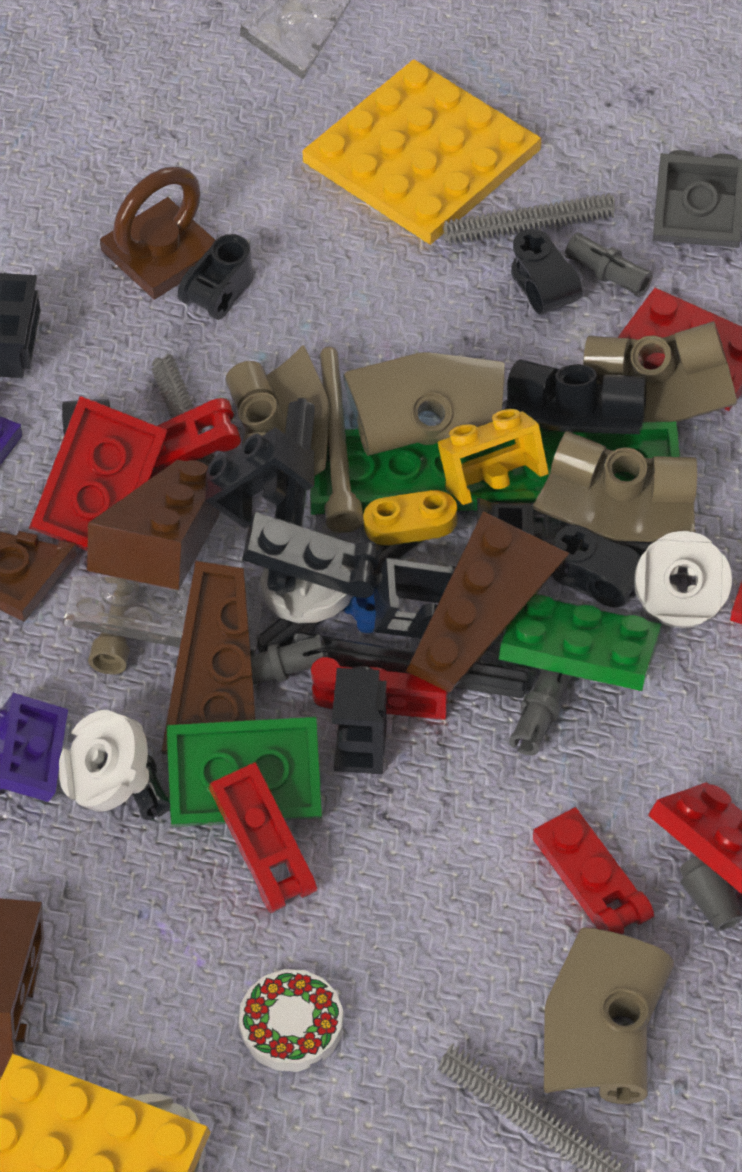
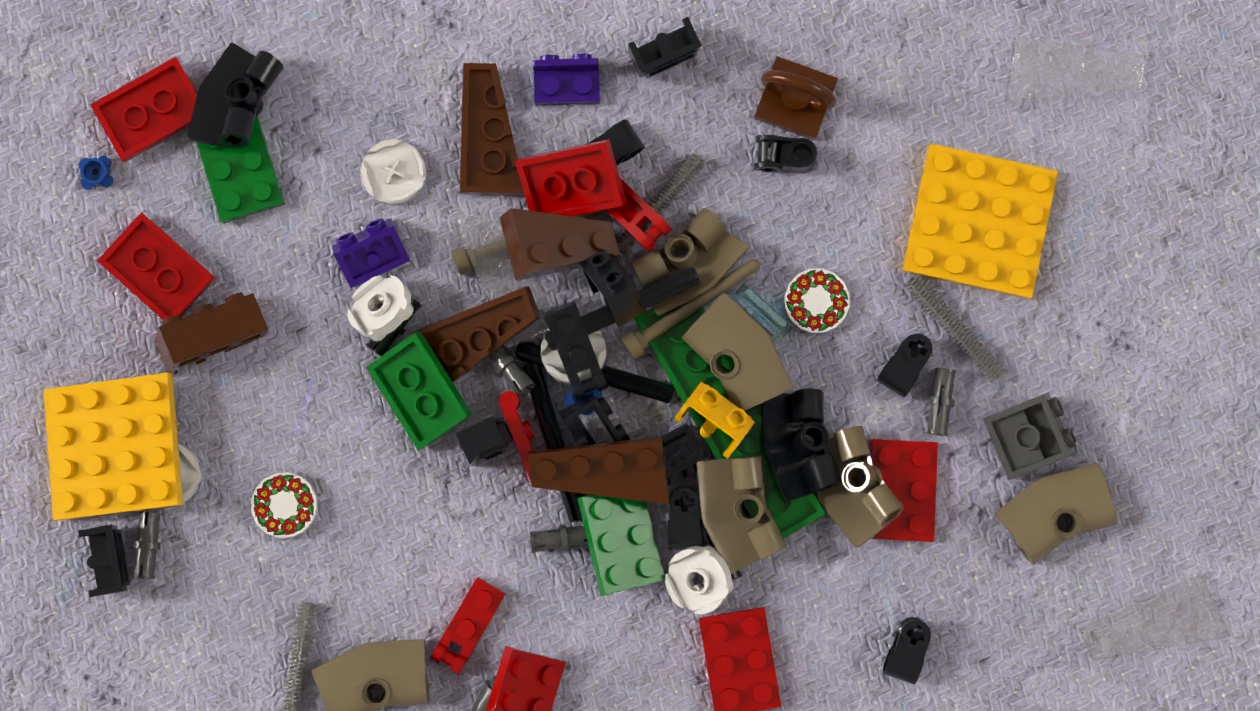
camera: 65 degrees right, 30 degrees up
red plate [208,762,317,913] -> none
yellow plate [363,490,458,545] -> none
none -> tile [784,268,850,334]

